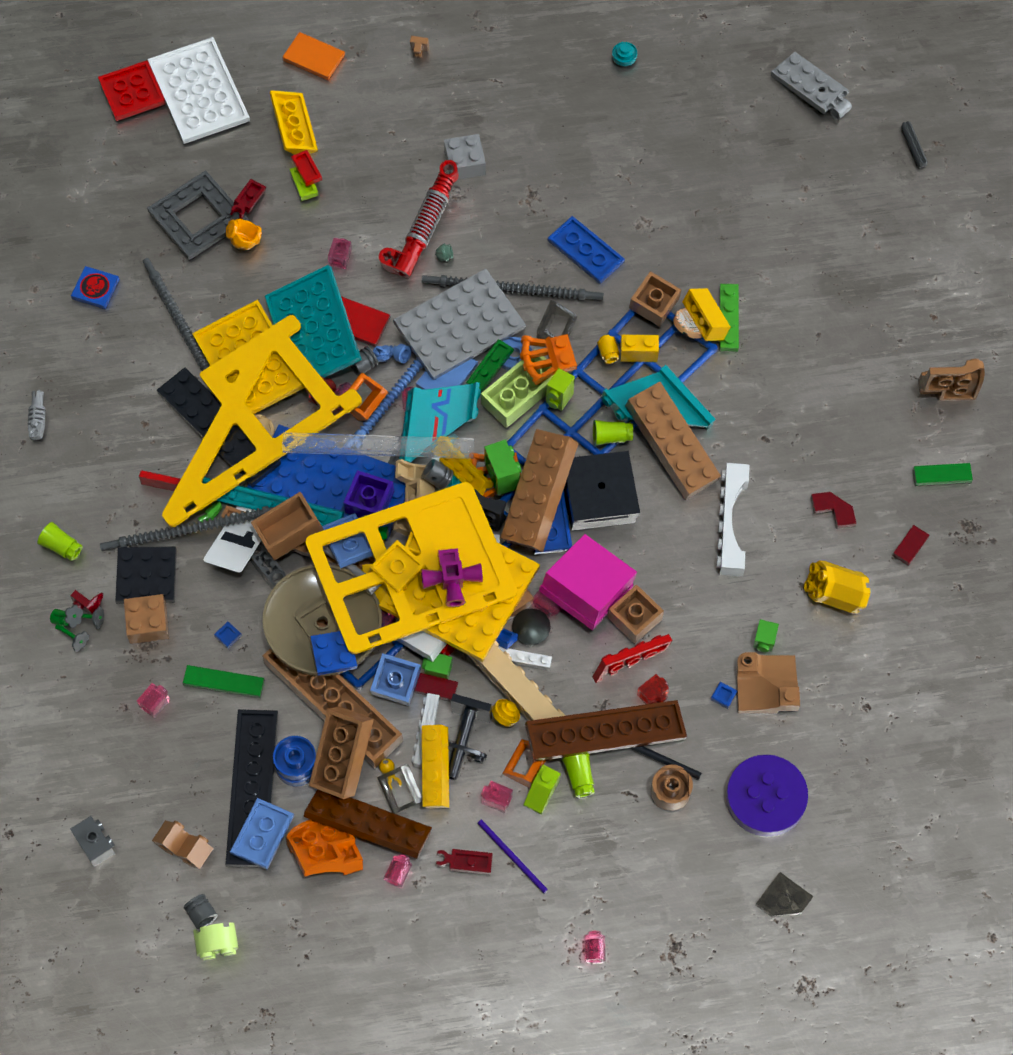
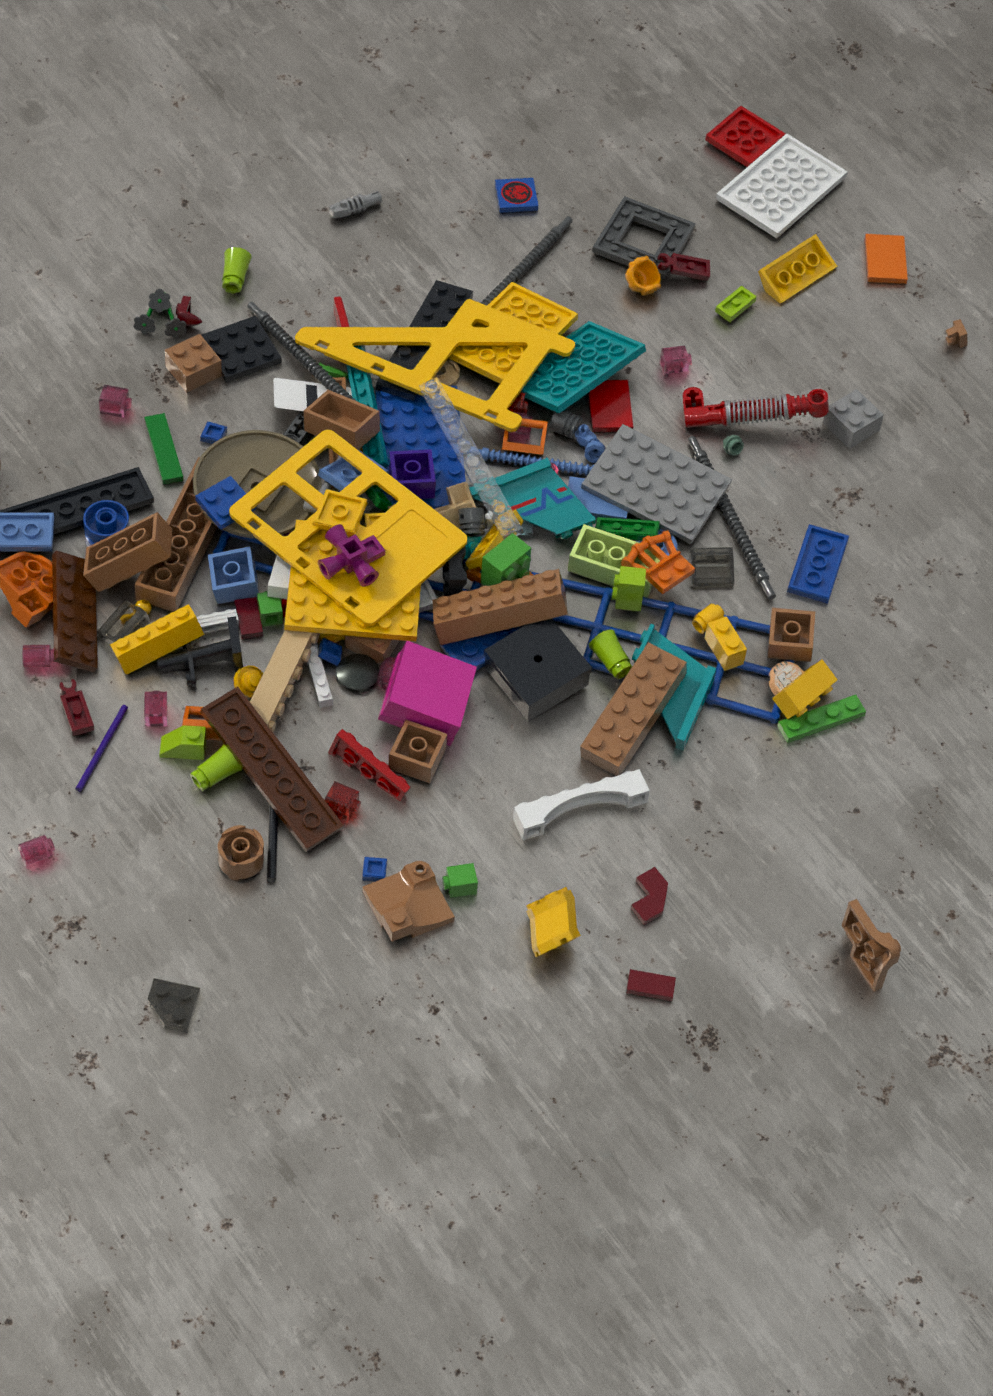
camera: 60 degrees right, 10 degrees down
red tile [291,150,322,187] -> none
dark purple brick [726,755,808,837] -> none
green tile [913,463,973,486] -> none

